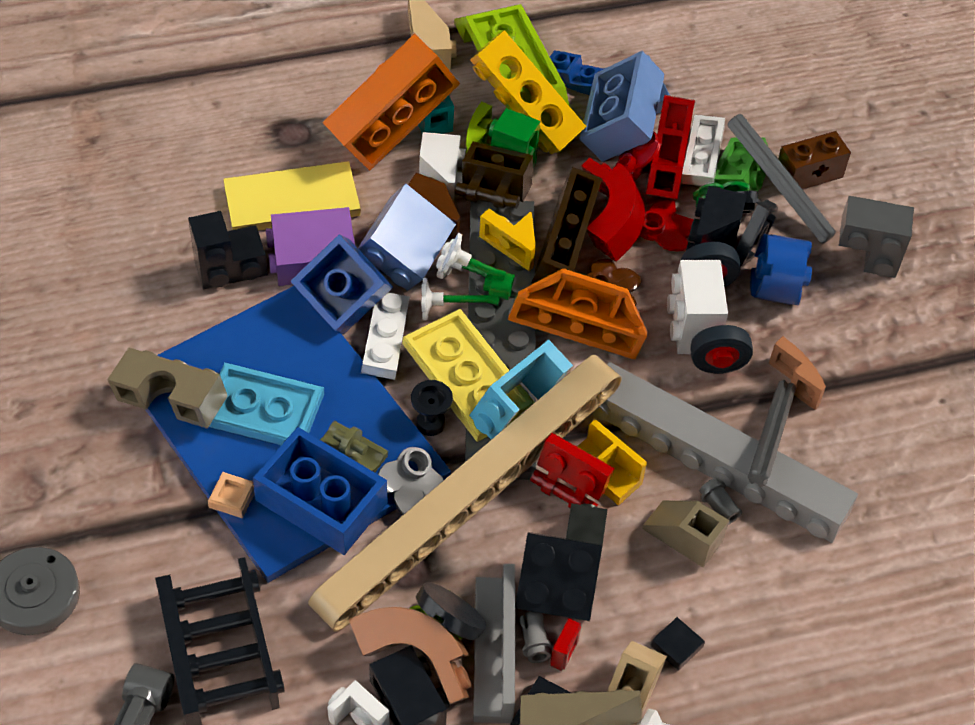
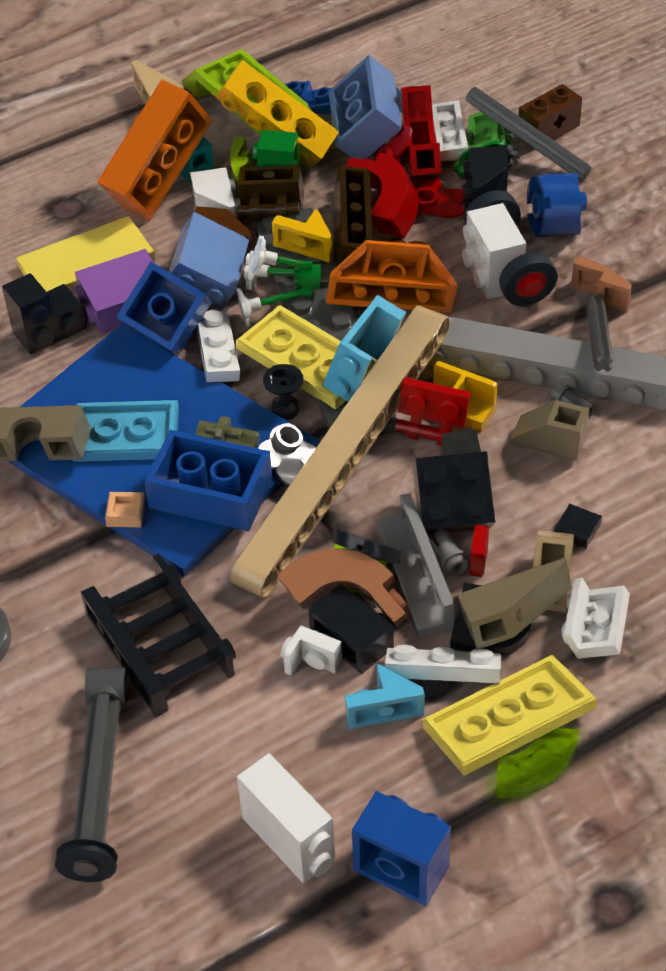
camera: 10 degrees left, 5 degrees down
black tile [735,200,778,267] -> none
dark grey brick [838,196,914,278] -> none

